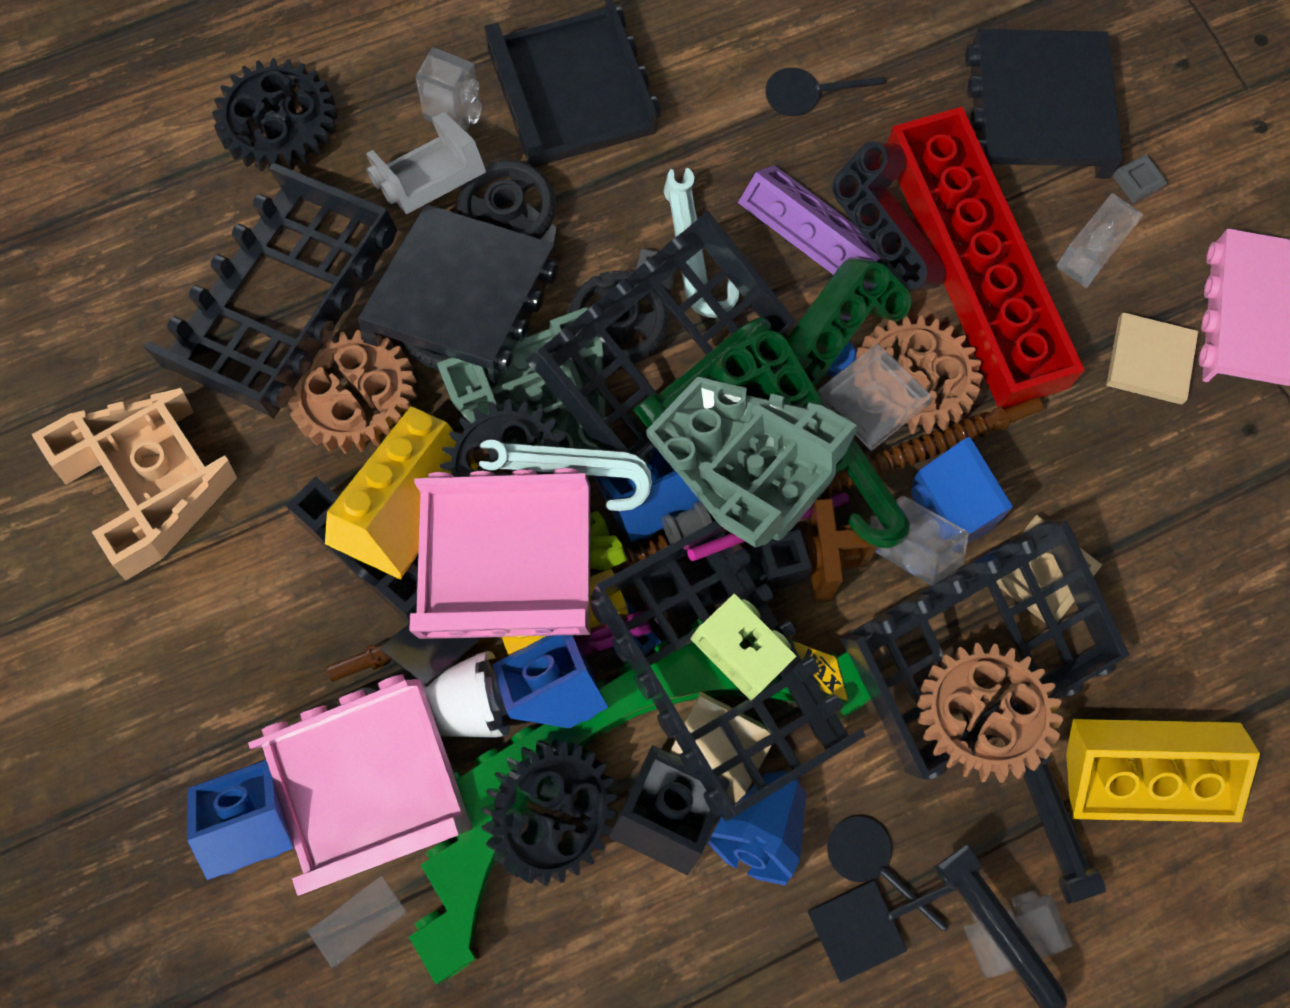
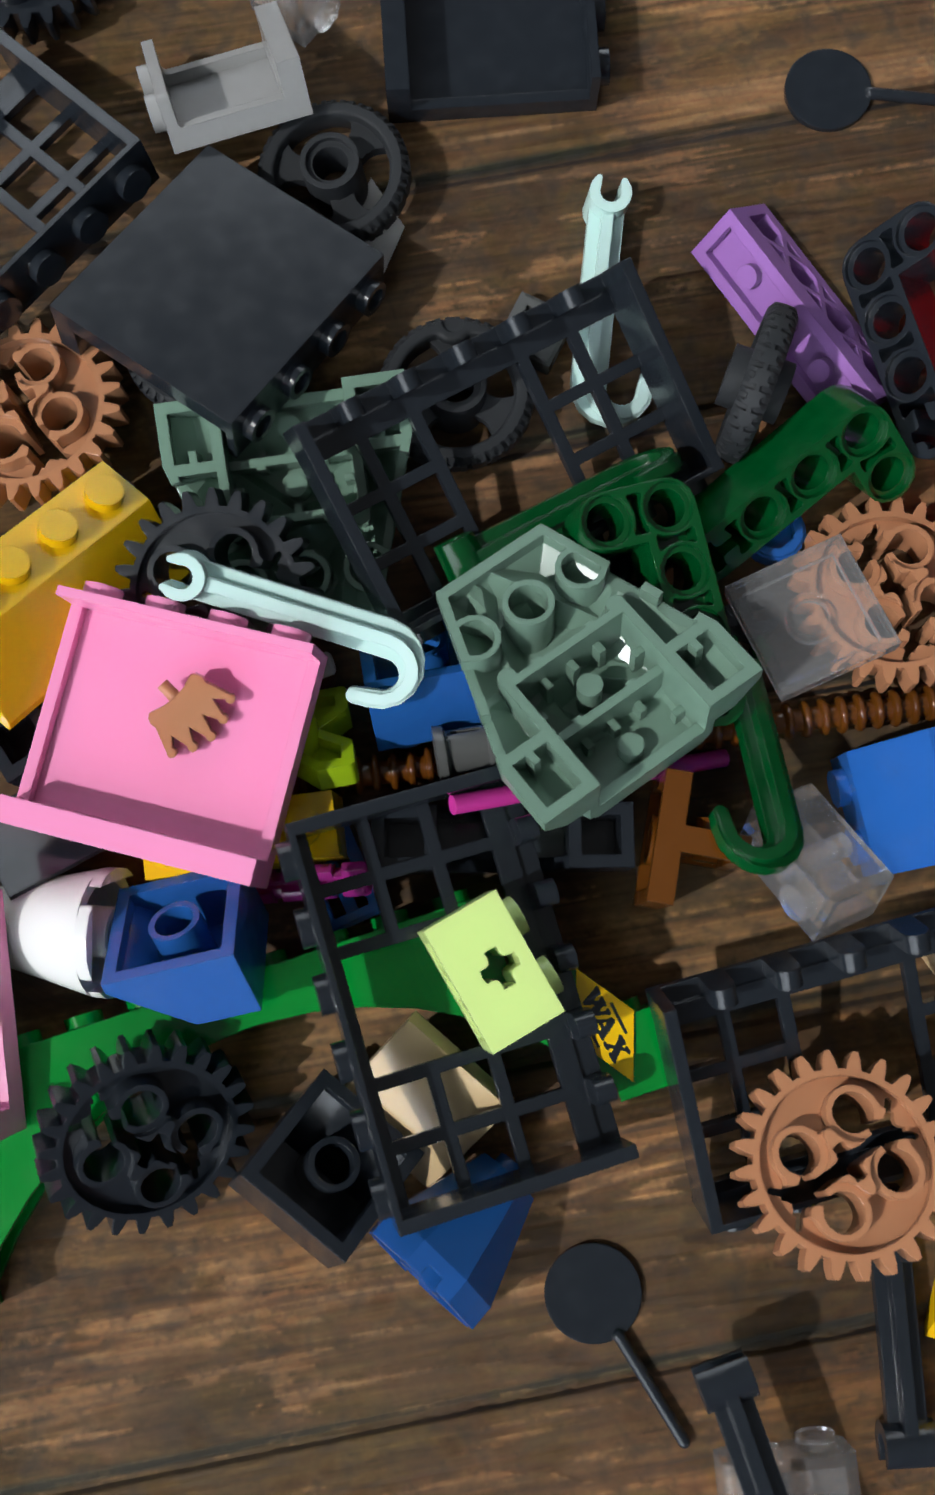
camera: 20 degrees right, 10 degrees up
black piece [808,881,957,983] -> none
none -> nougat piece [148,672,236,758]
none -> black wheel [714,302,798,464]

